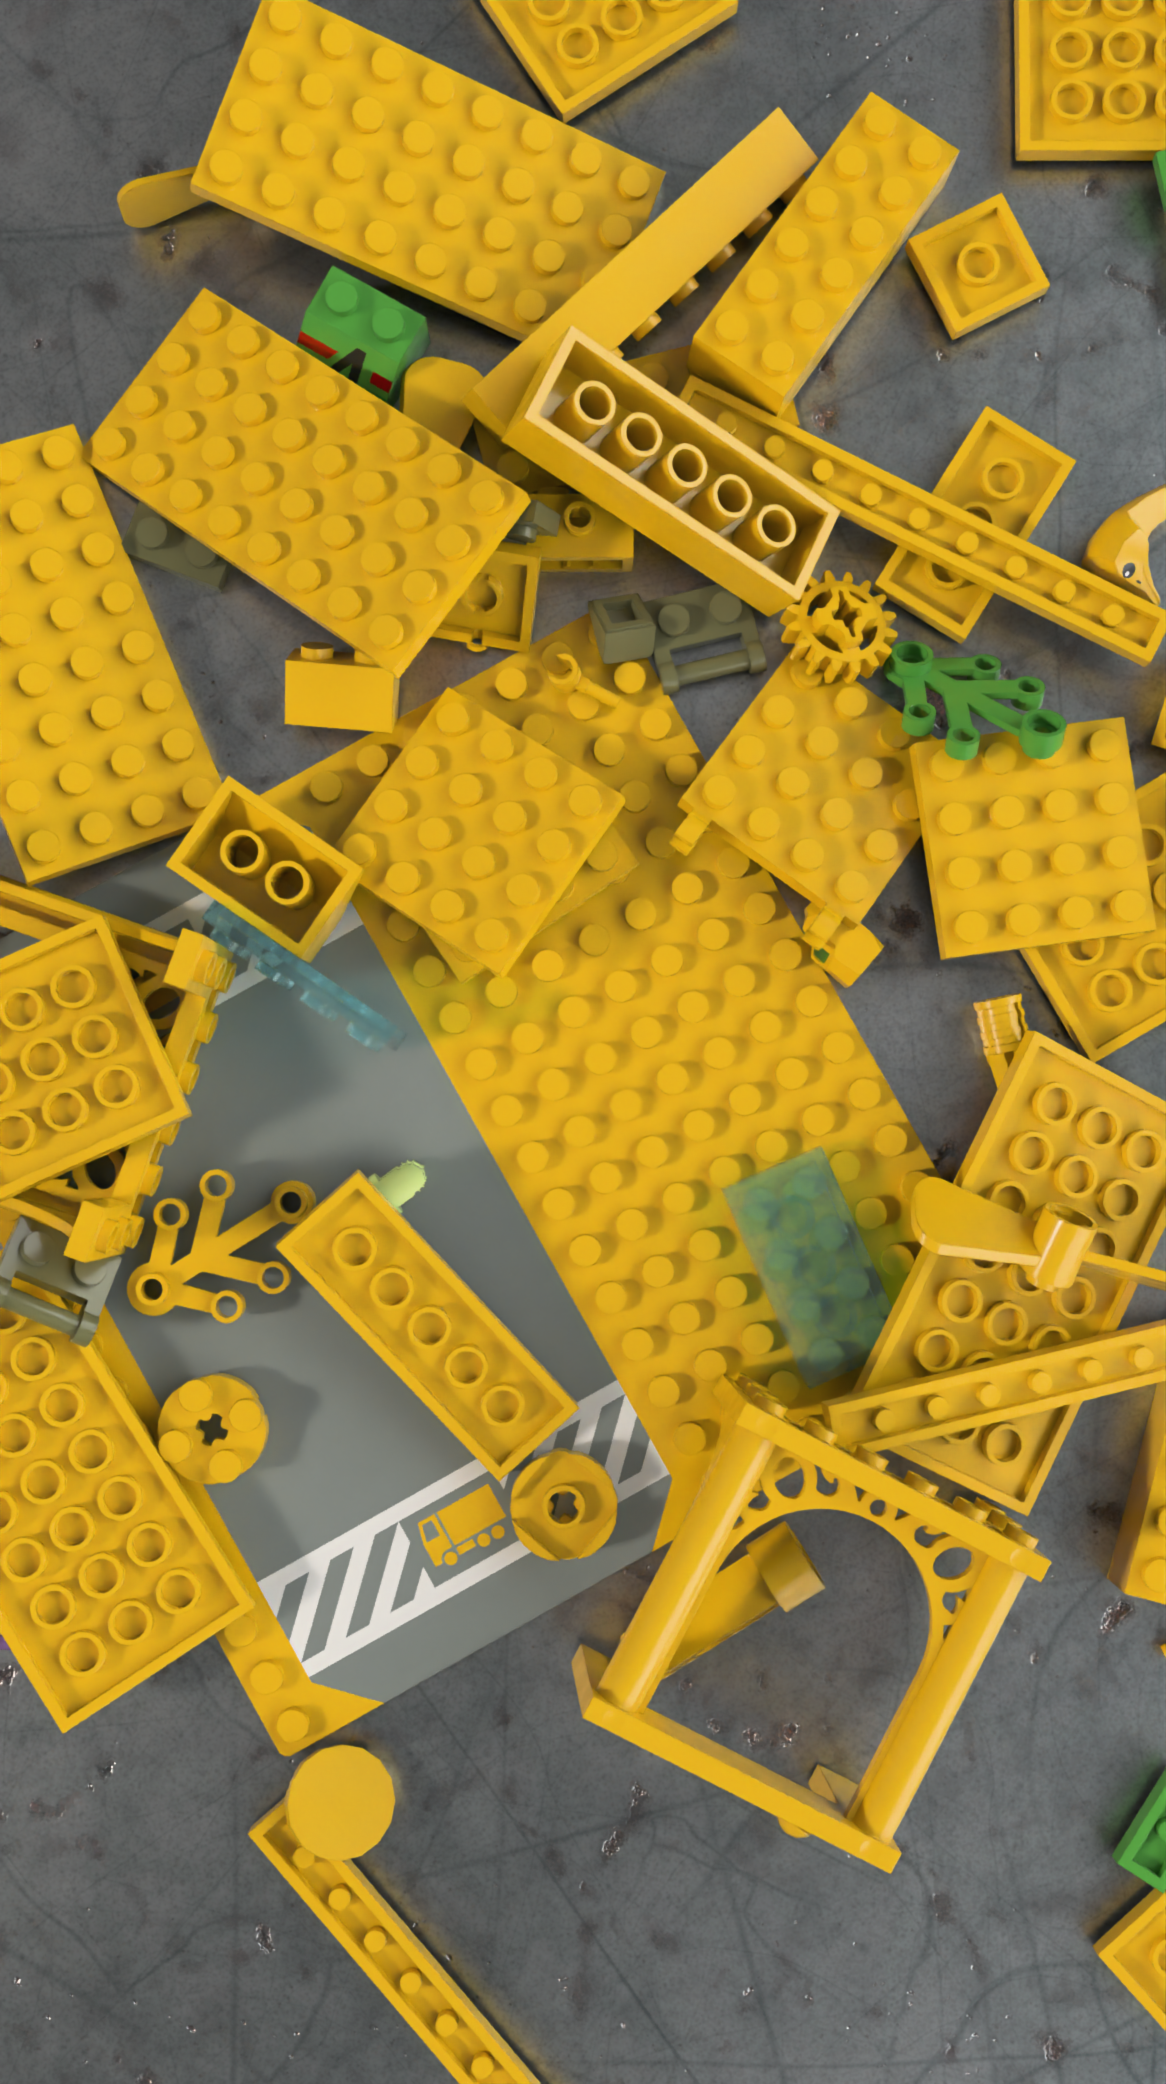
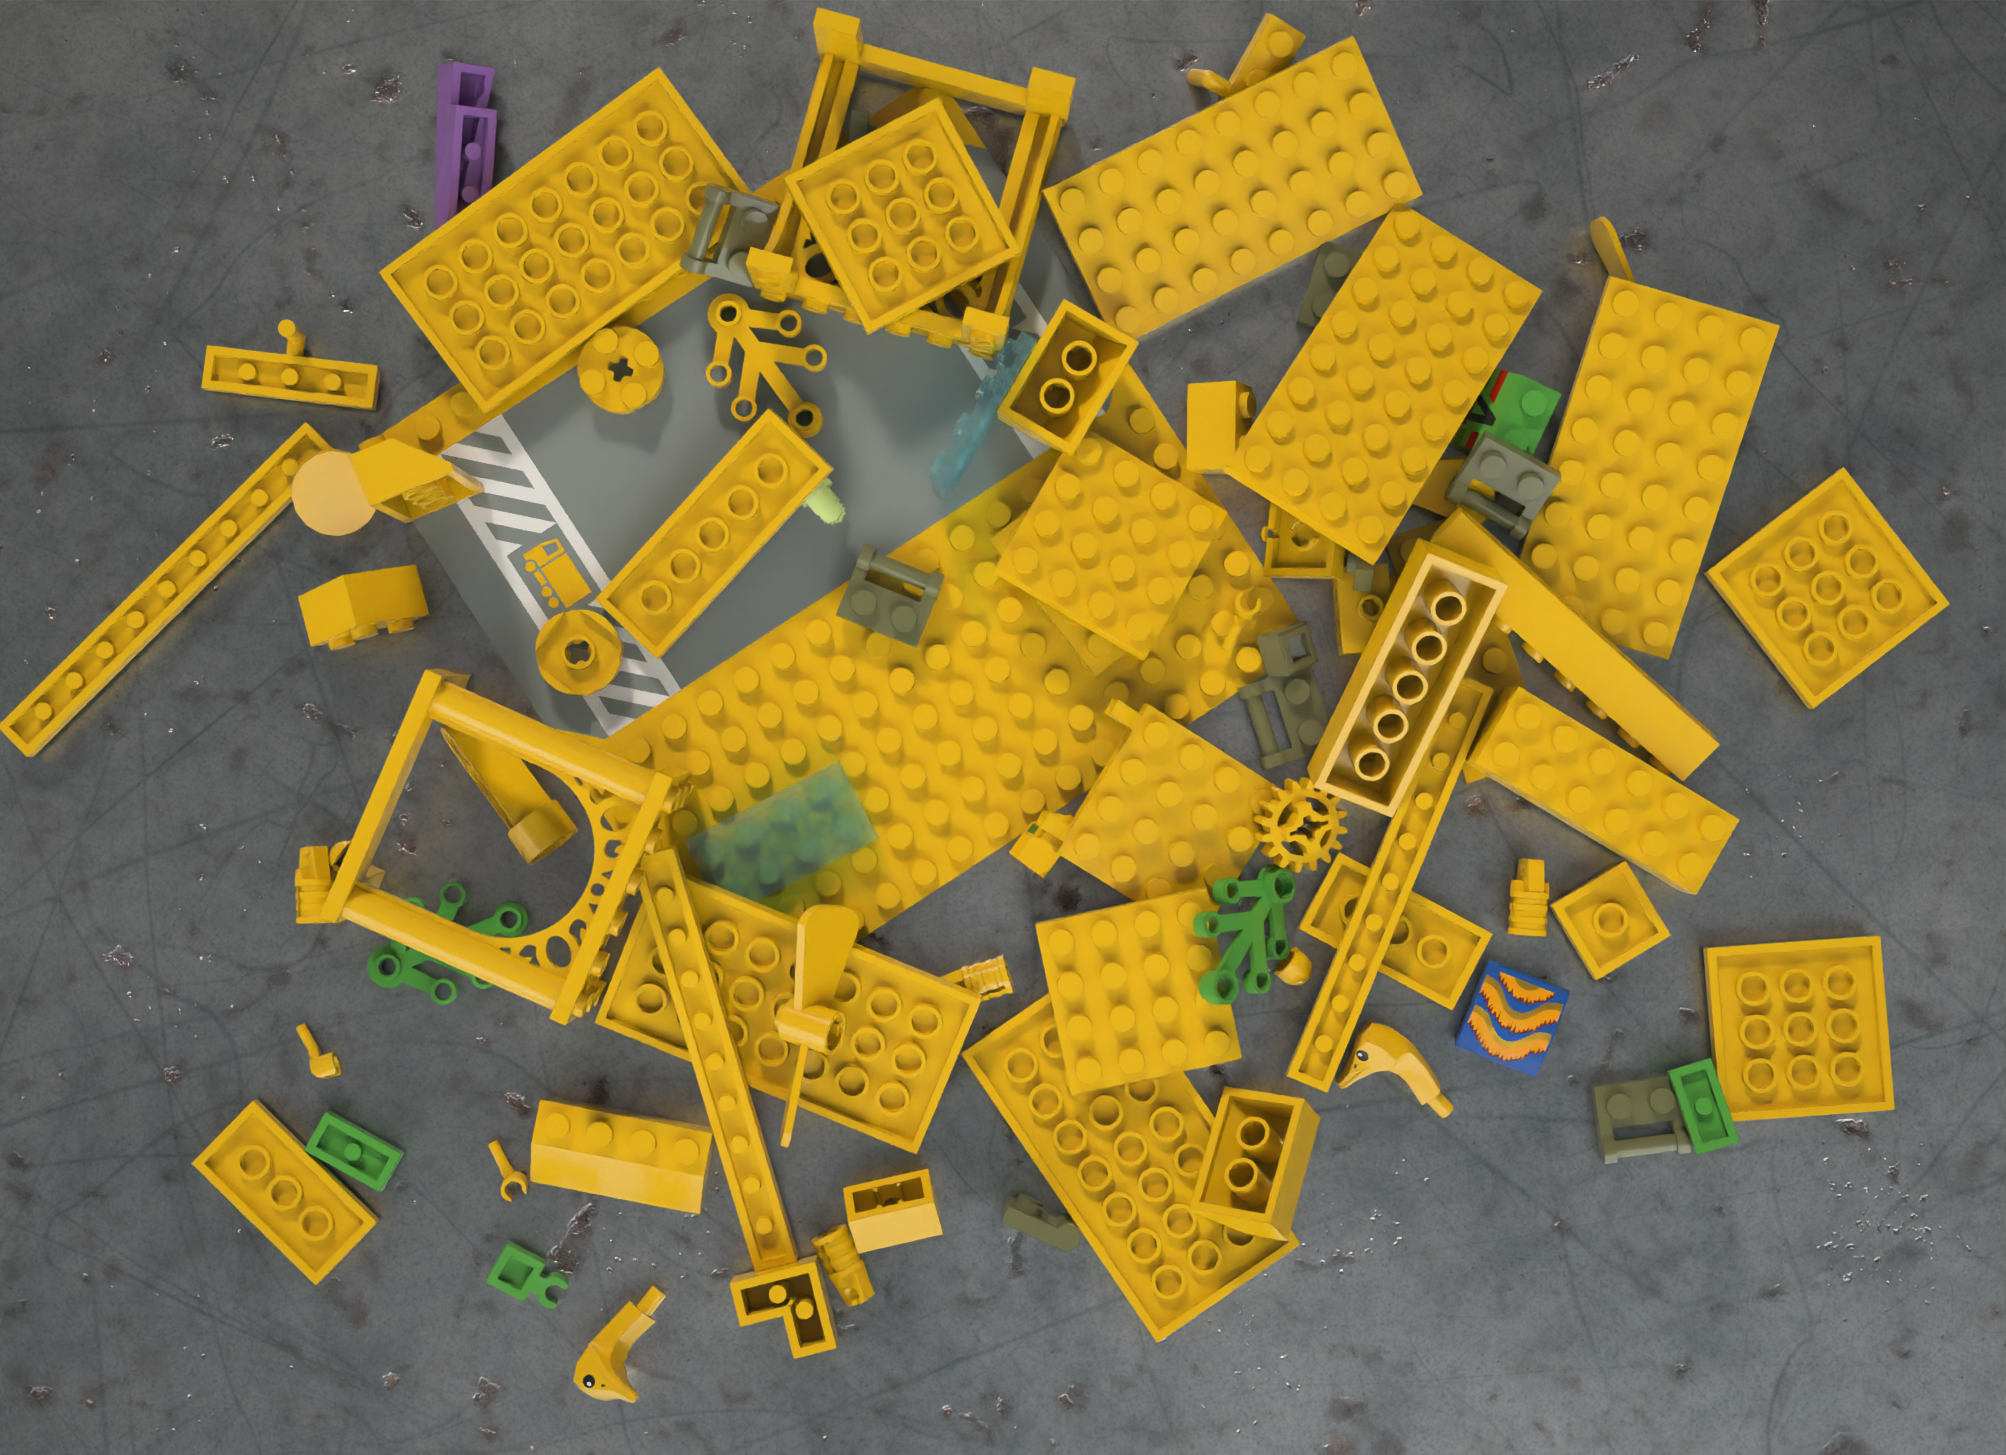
camera: 85 degrees right, 0 degrees up
none -> yellow plate [201,319,381,411]
none -> yellow hinge [294,846,335,924]
none -> yellow hand [296,1023,342,1079]
none -> yellow brick [298,564,429,650]
none -> yellow slope [349,435,485,523]
none -> bright green plant [367,882,530,1005]
none -> olive plate [836,543,945,648]
none -> yellow hinge [1274,947,1312,986]
none -> olive plate [1444,430,1561,540]
none -> slope [1455,958,1570,1077]
none -> yellow hinge [1507,858,1549,937]

